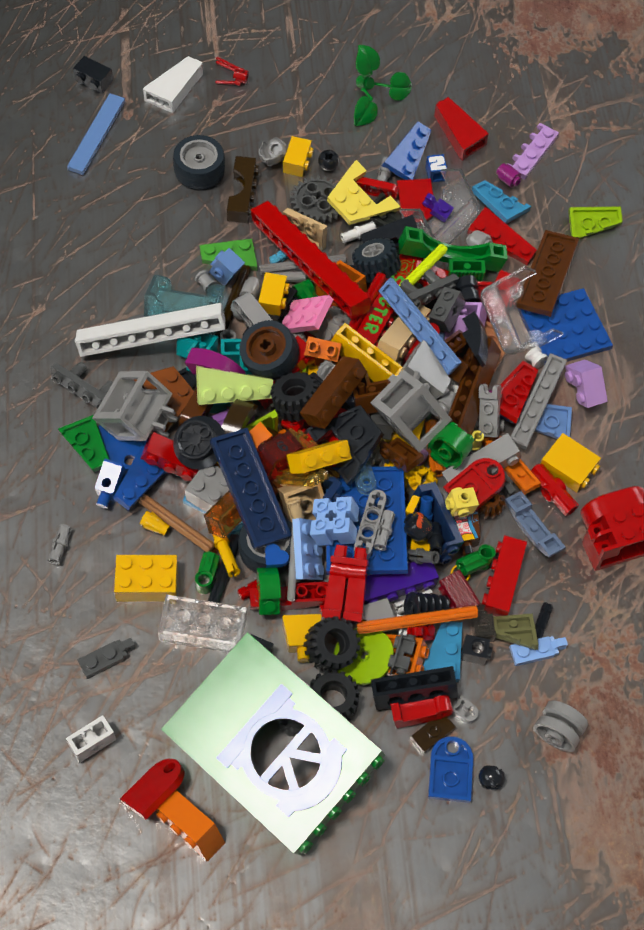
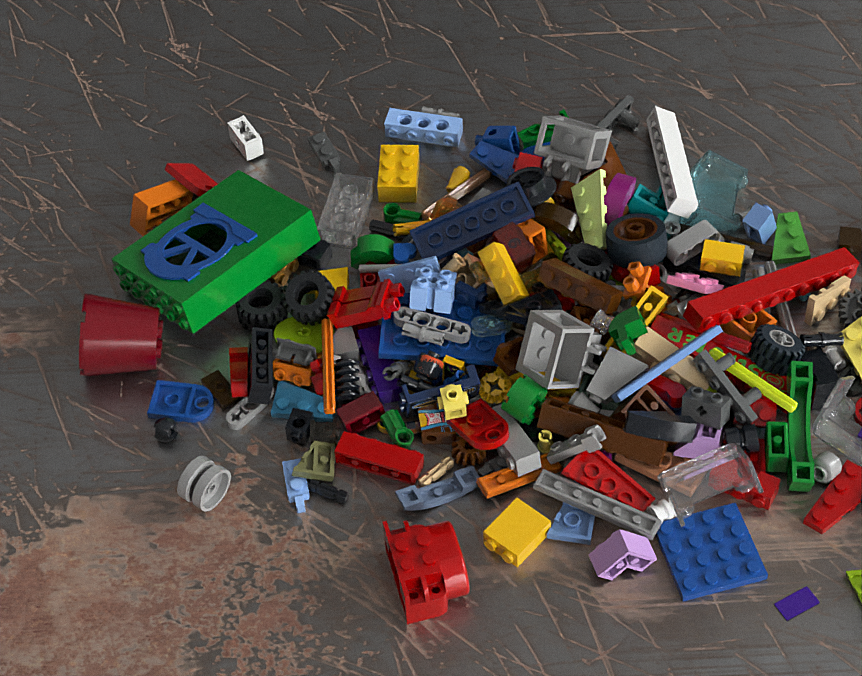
camera: 100 degrees right, 10 degrees down
reddish brown plate [516,230,579,317] -> none
red piece [531,463,579,516] -> none
none -> dark red cone [79,294,163,376]
none -> light blue brick [384,108,463,147]
none -> tan axle [418,456,454,487]
none -> clear wheel [590,309,615,335]
none -> green brick [609,306,648,356]
none -> dark purple sticker [774,586,820,620]
none -> black pin [799,332,844,348]

